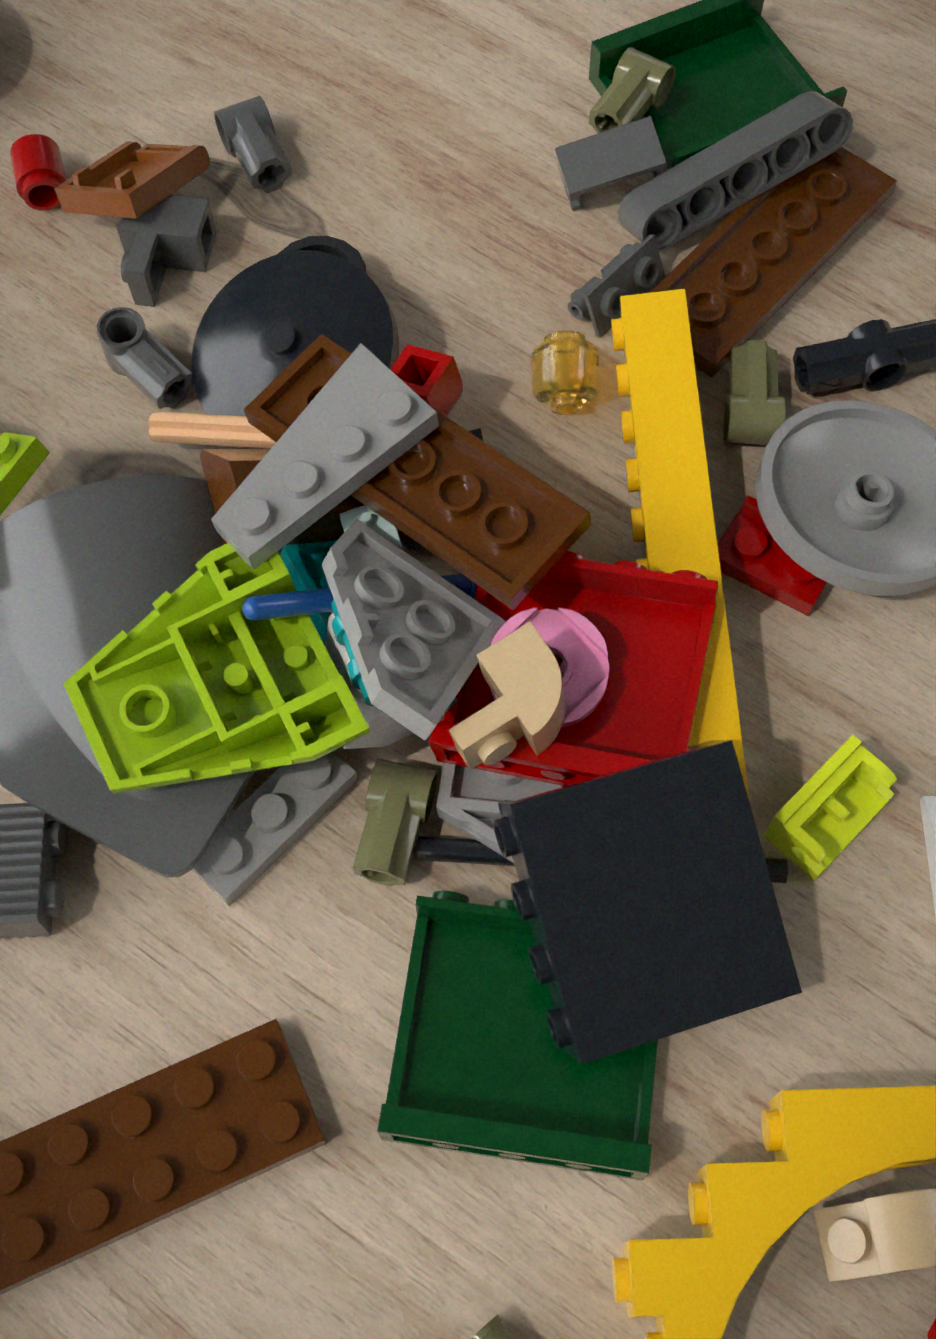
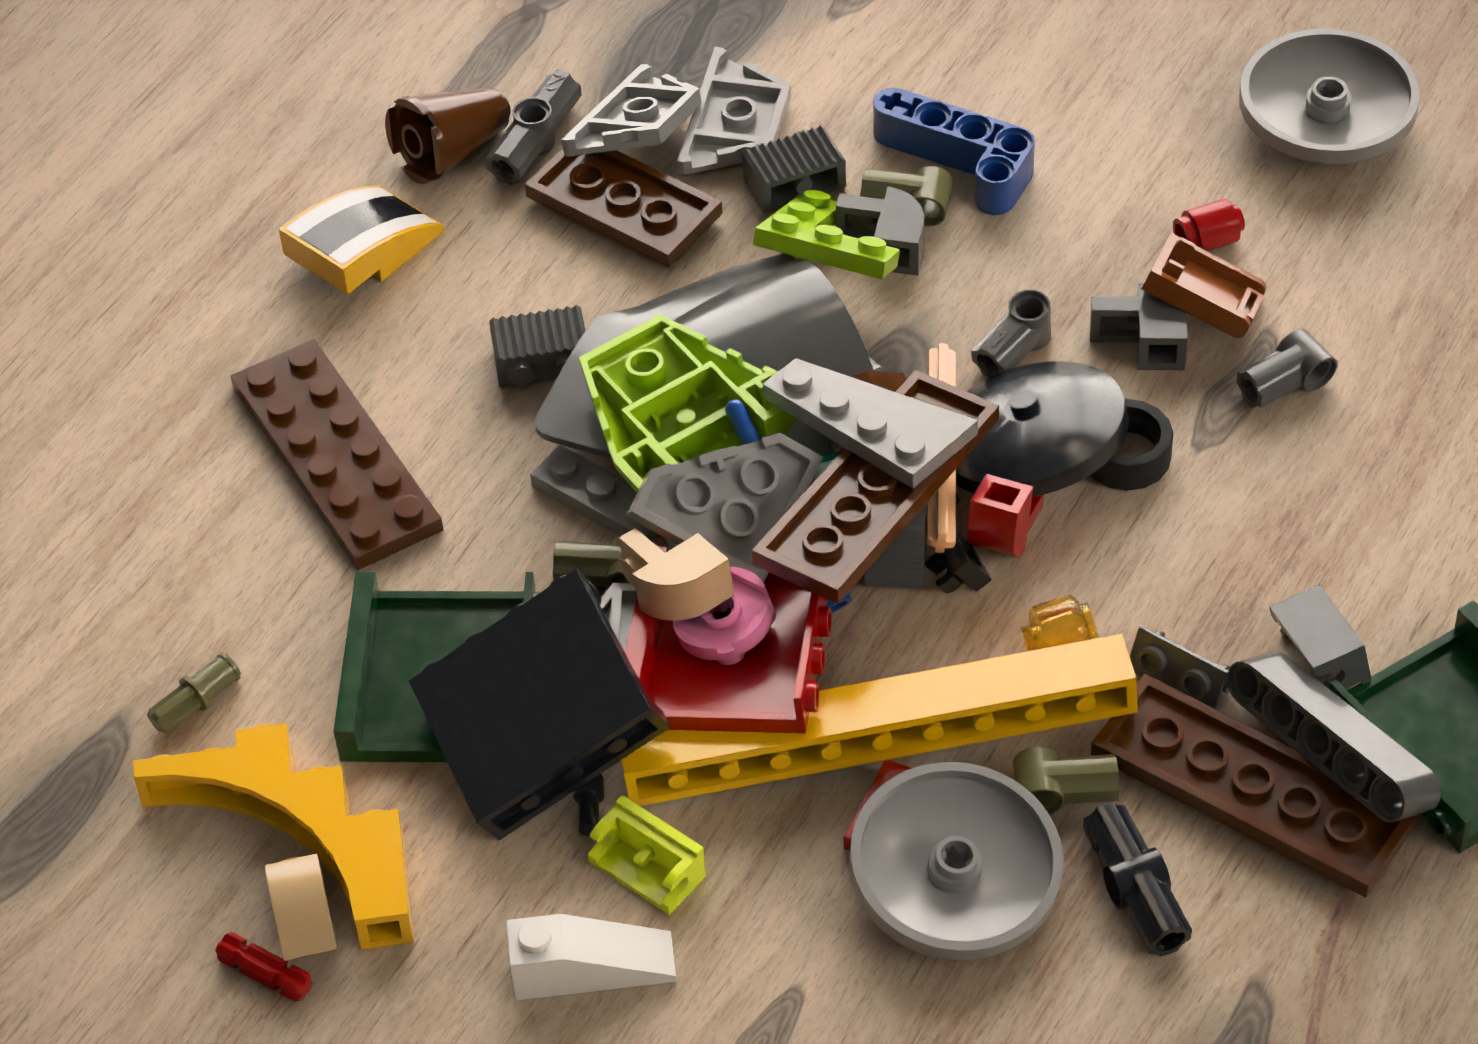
camera: 85 degrees right, 15 degrees down
olive piece [589,47,676,134] -> none

